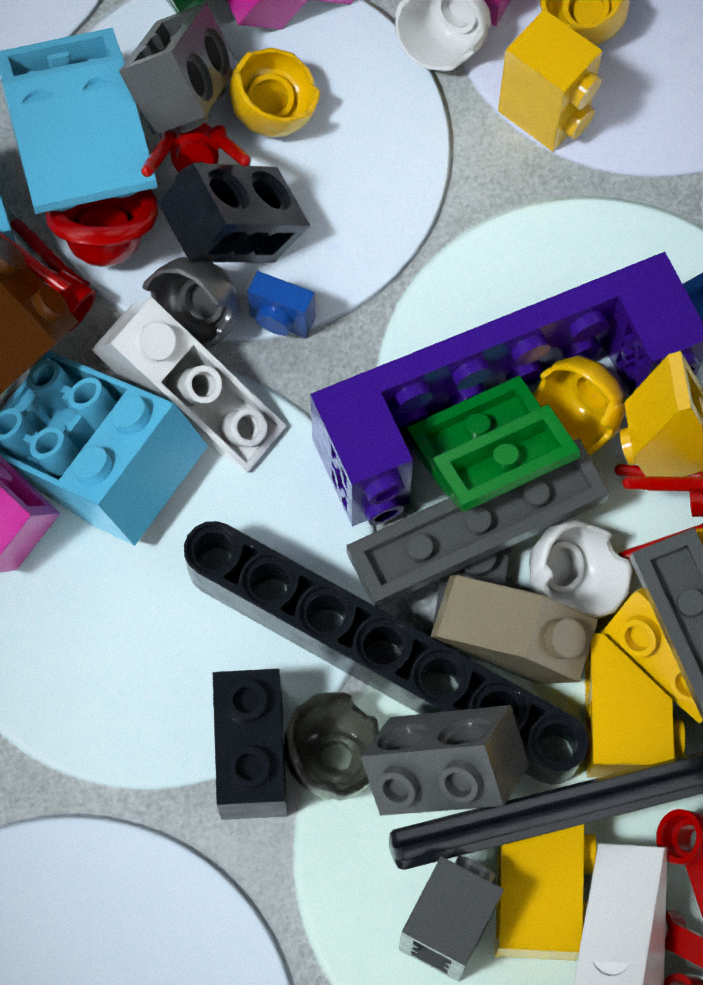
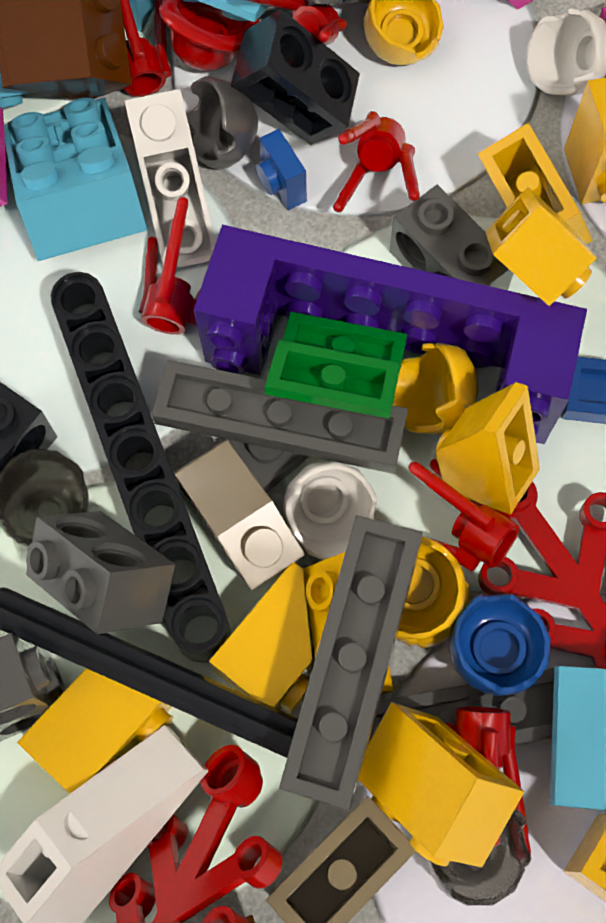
camera: 40 degrees right, 0 degrees up
none -> red plant [138,197,201,335]
none -> red plant [333,111,420,213]
none -> dark grey brick [389,184,514,290]
none -> yellow brick [477,122,593,244]
none -> yellow brick [485,187,597,306]

